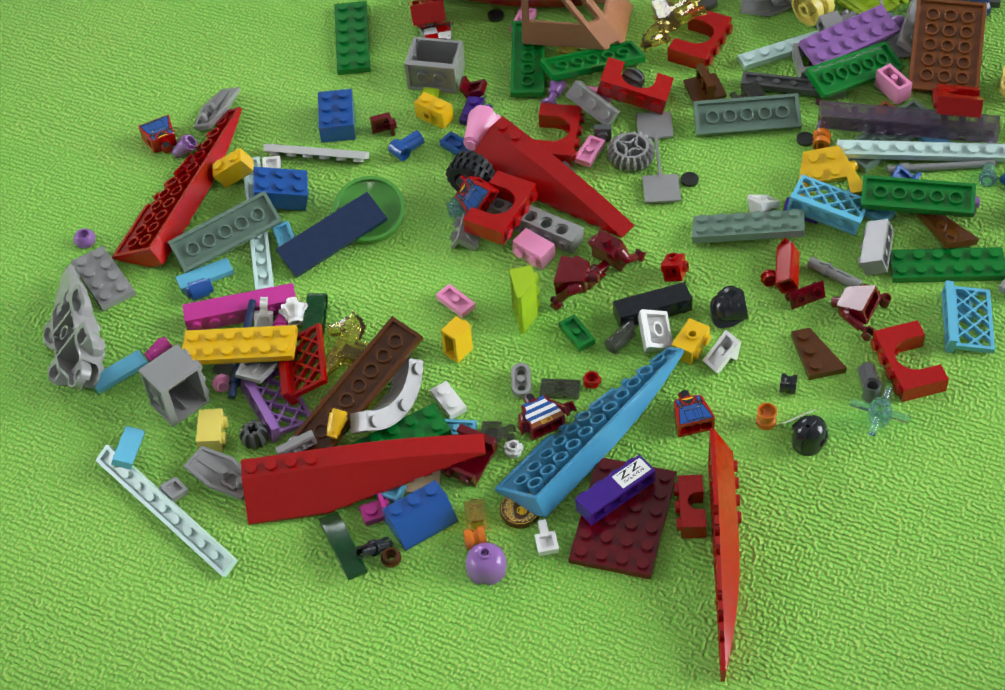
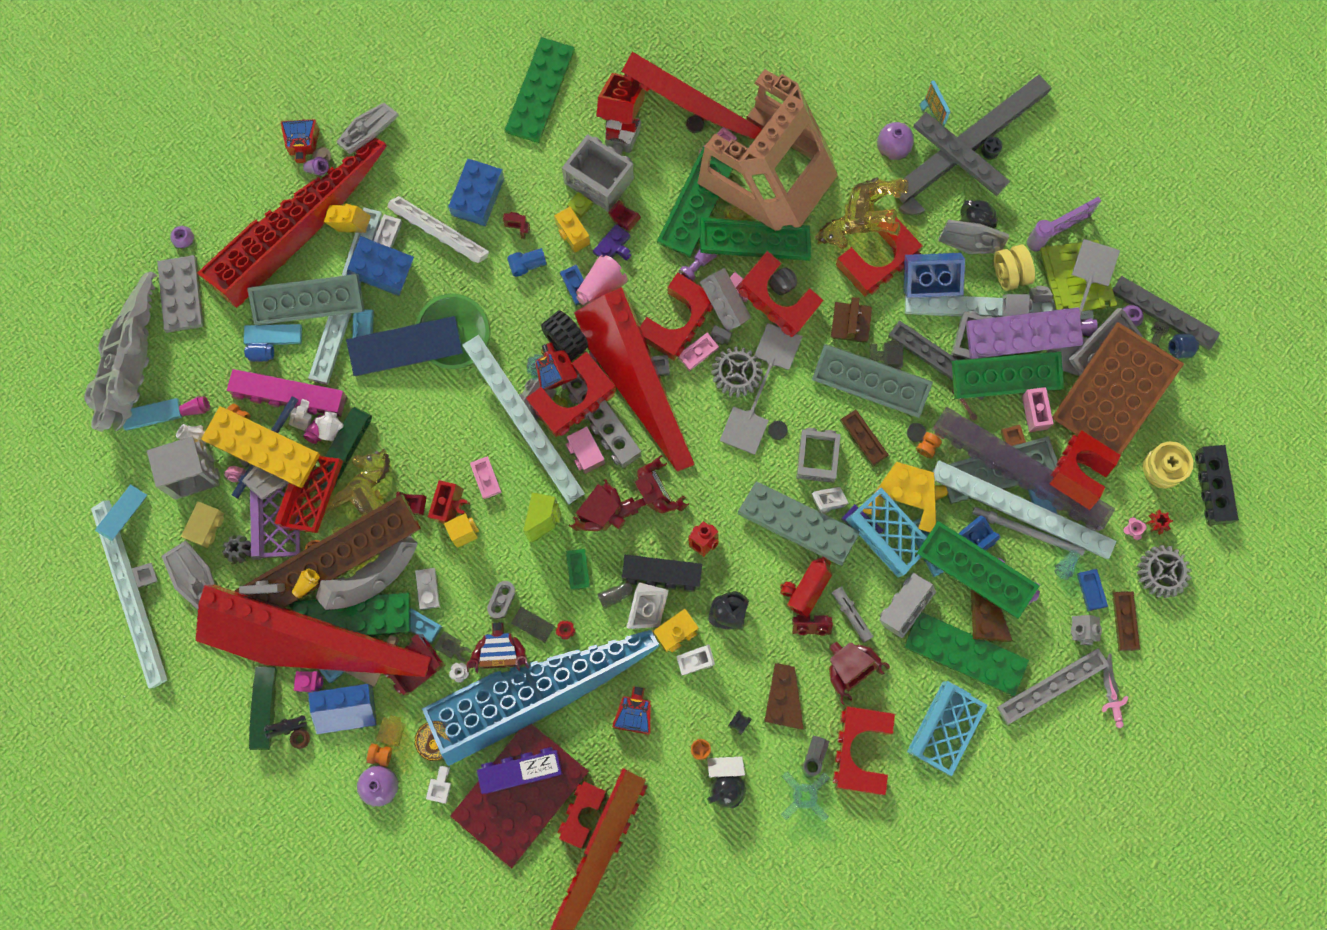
camera: 20 degrees right, 25 degrees up
none -> red brick [428,480,470,524]
none -> light aqua plate [463,335,585,505]
none -> light grey window [796,428,841,483]
none -> reddish brown tile [840,409,889,467]
none -> blue brick [904,253,965,298]

